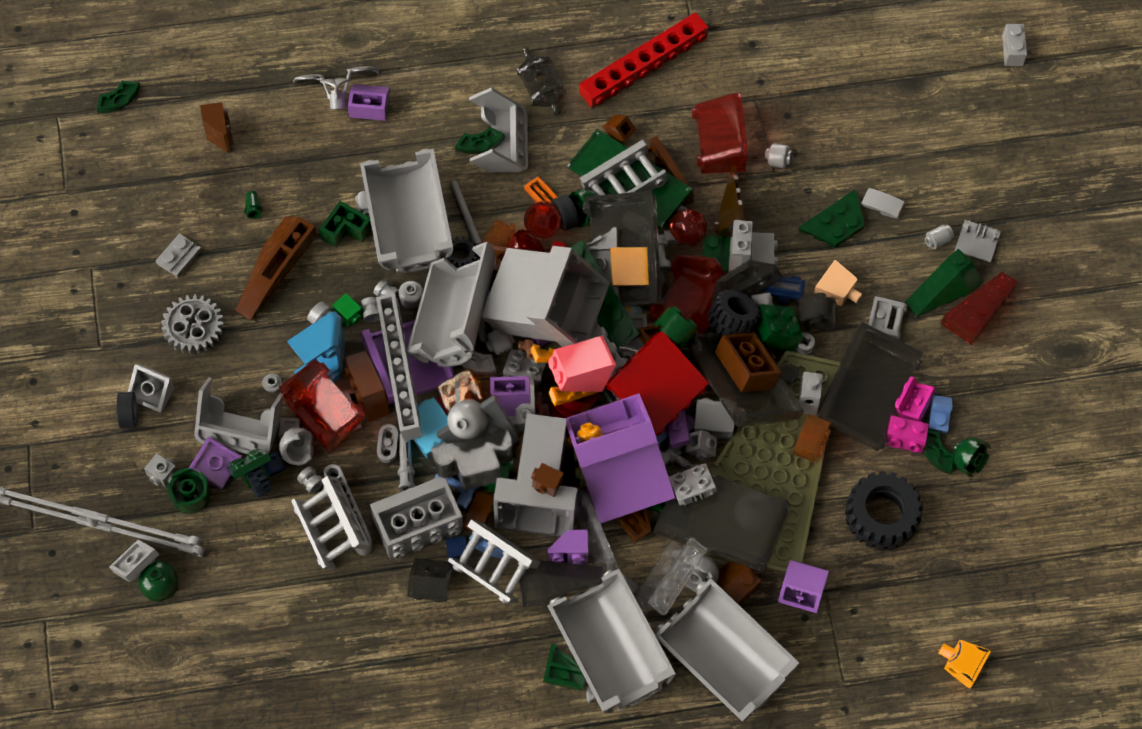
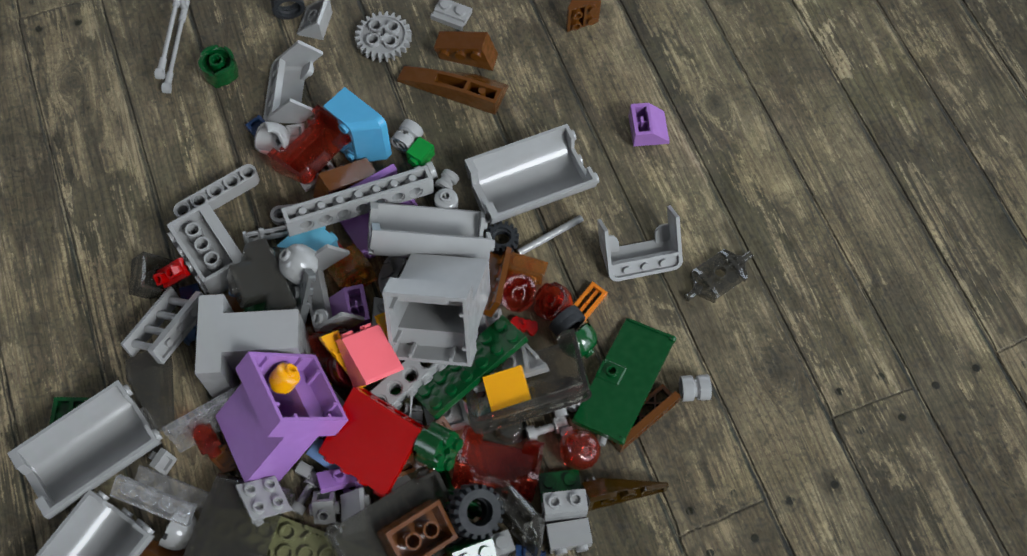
camera: 80 degrees right, 0 degrees up
light grey plate [109,540,159,582] -> none
dark green cylinder [138,560,179,602] -> none
light grey brick [144,453,177,488] -> none
medium lavender plate [189,436,242,490] -> none
dark green plate [227,448,272,499] -> none
dark green cone [244,191,263,219] -> none
light grey fence [292,476,369,570] -> none
light grey plant [293,66,379,109] -> none
light grey wheel [297,466,323,494] -> none
dark green brick [319,201,372,248] -> none
dark green tile [455,126,506,154] -> none
reddish brown brick [531,463,564,497] -> none
medium lavender slope [548,530,588,569] -> none
red brick [579,12,709,108] -> none
light grey fence [580,140,668,219] -> none
reddish brown brick [603,115,636,142] -> none
clear red windscreen [692,93,748,174] -> none
light grey head [765,143,793,169] -> none
none -> red hips [153,257,191,288]
none -> clear red hips [192,423,222,459]
none -> reddish brown wedge [434,31,498,71]
none -> light grey wheel [679,374,712,402]

